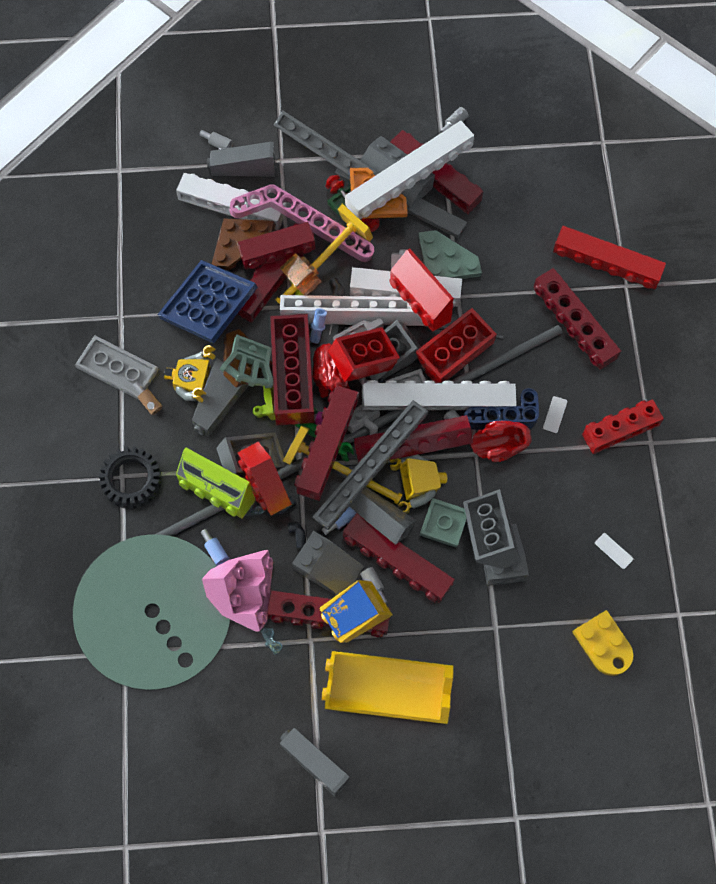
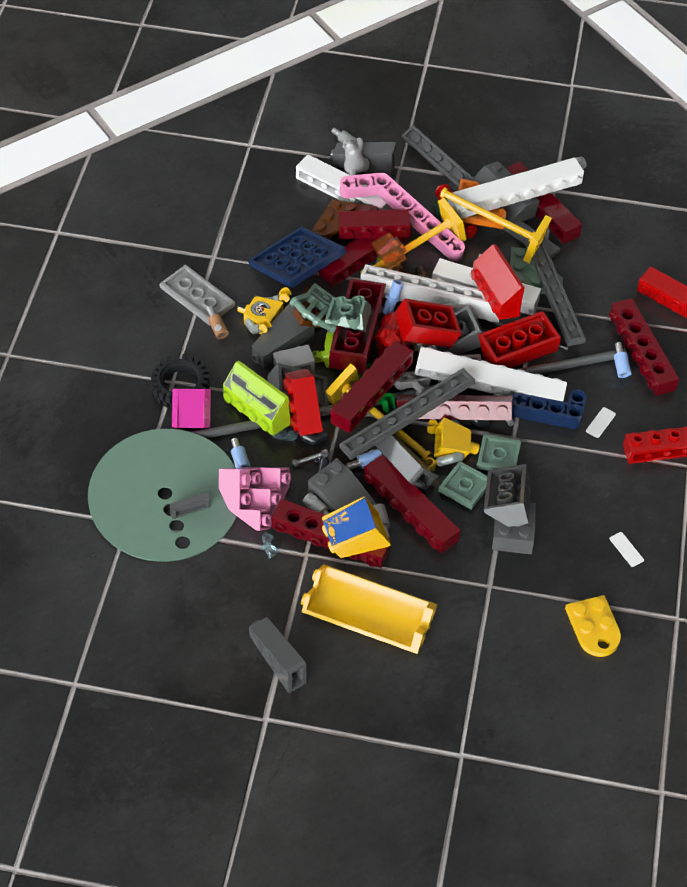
camera: 15 degrees right, 15 degrees down
red hair [470,421,531,462] -> none
none -> dark grey tile [170,492,210,519]
none -> dark pink slope [172,389,211,428]
none -> light grey brick [273,345,315,373]
none -> dark grey hinge [292,449,329,467]
none -> light grey piece [302,493,329,515]
none -> sand green slope [325,296,371,332]
none -> light grey animal [342,137,370,176]
none -> yellow tile [440,187,552,263]
none -> sand green plate [476,434,521,471]
none -> dark grey tile [523,237,586,346]
none -> light blue piece [614,342,632,378]

